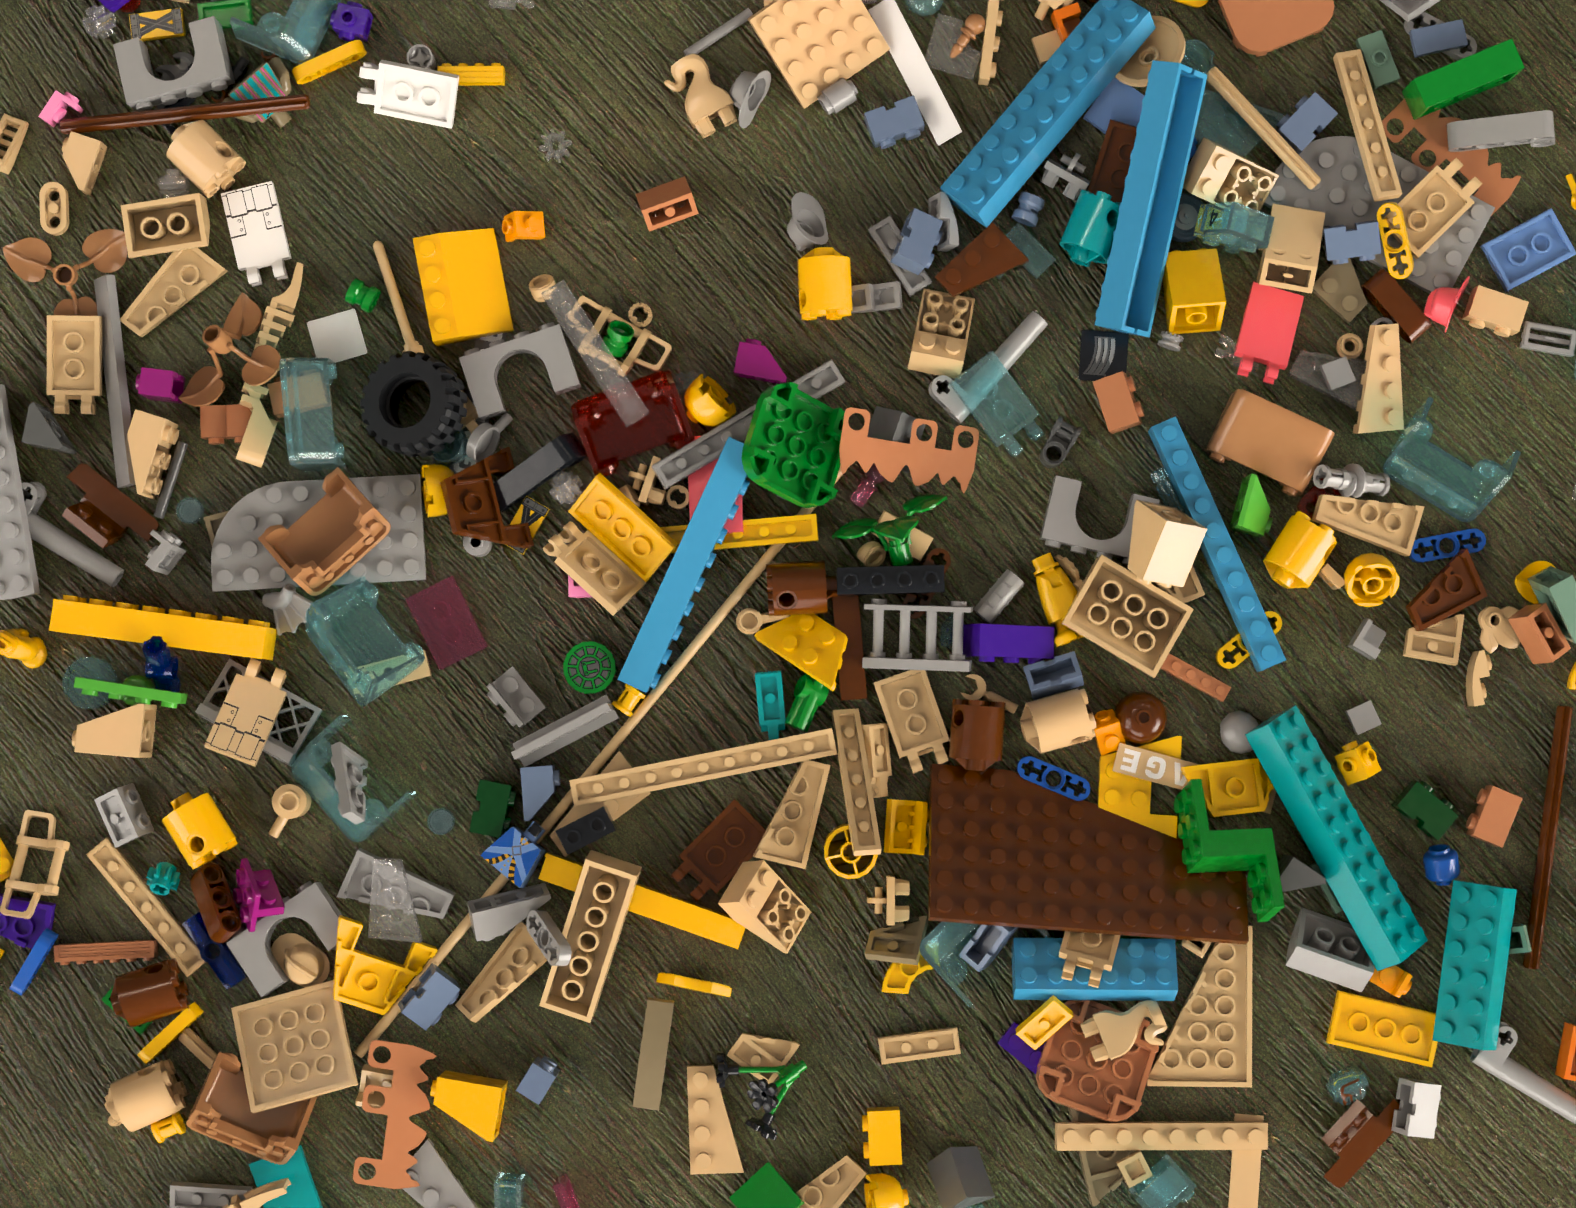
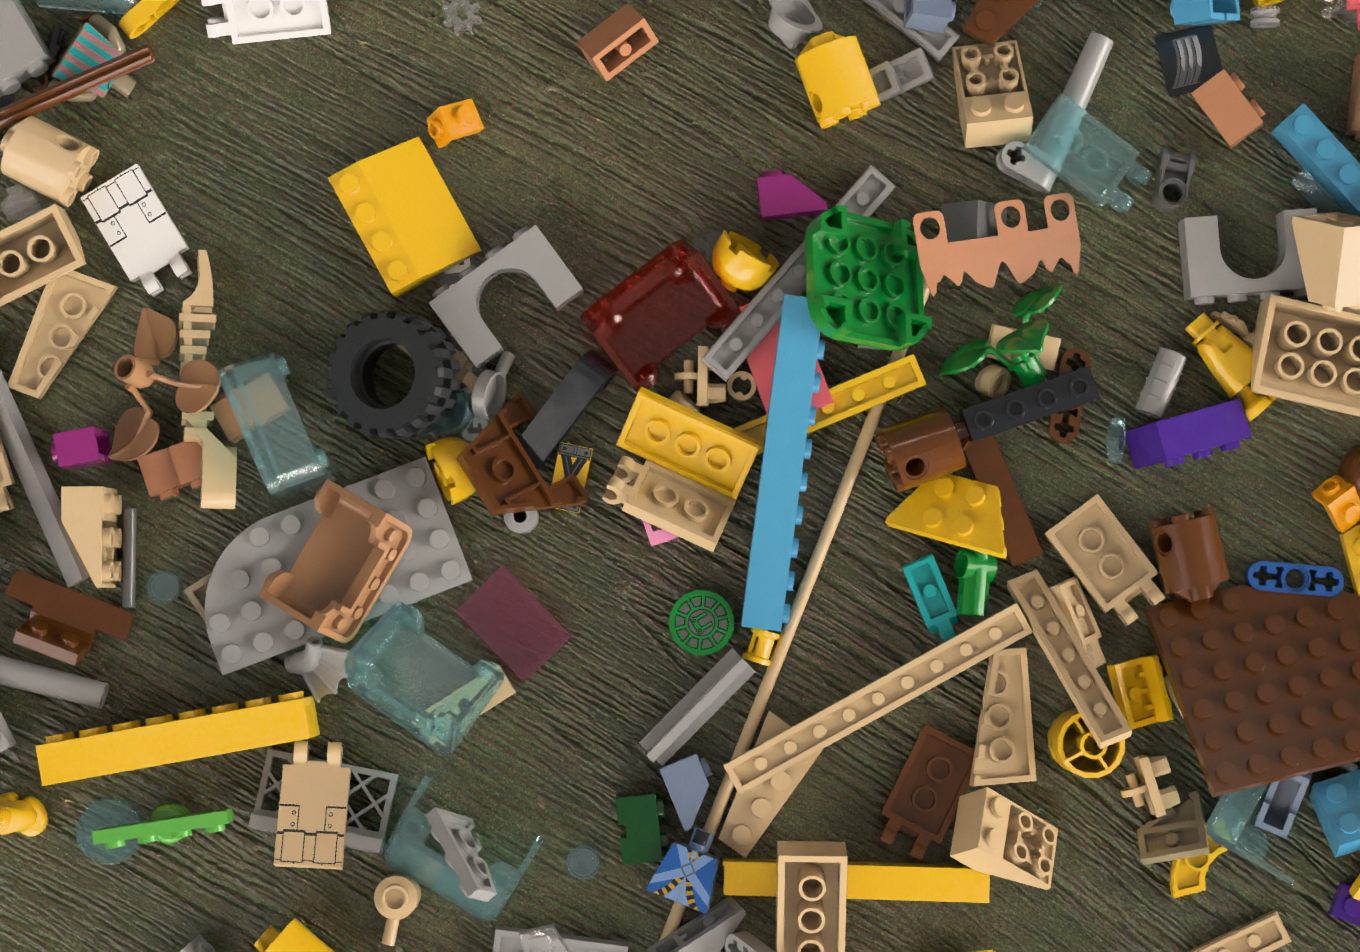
camera: 20 degrees left, 0 degrees up
tan slope [72,704,157,758] -> none
clear blue piece [142,636,181,692] -> none
light grey bracket [145,529,187,575] -> none
white sticker [307,309,367,367] -> none
green wheel [345,278,381,313] -> none
tan piece [373,241,425,354] -> none
light grey bracket [486,666,547,728] -> none
tan tile [529,274,557,302] -> none
clear plate [541,280,649,428] -> none
clear gear [549,471,583,504] -> none
black brick [556,806,618,855] -> none
tan bar [568,296,672,378] -> none
green wheel [601,320,634,358] -> none
tan bush [628,302,653,328] -> none
tan plate [736,608,789,634] -> none
clear pink axle [850,463,885,508] -> none
light grey fence [862,598,973,672] -> none
tan piece [960,674,1018,714] -> none
tan cylinder [1020,688,1097,754] -> none
sand blue brick [1023,651,1084,700] -> none

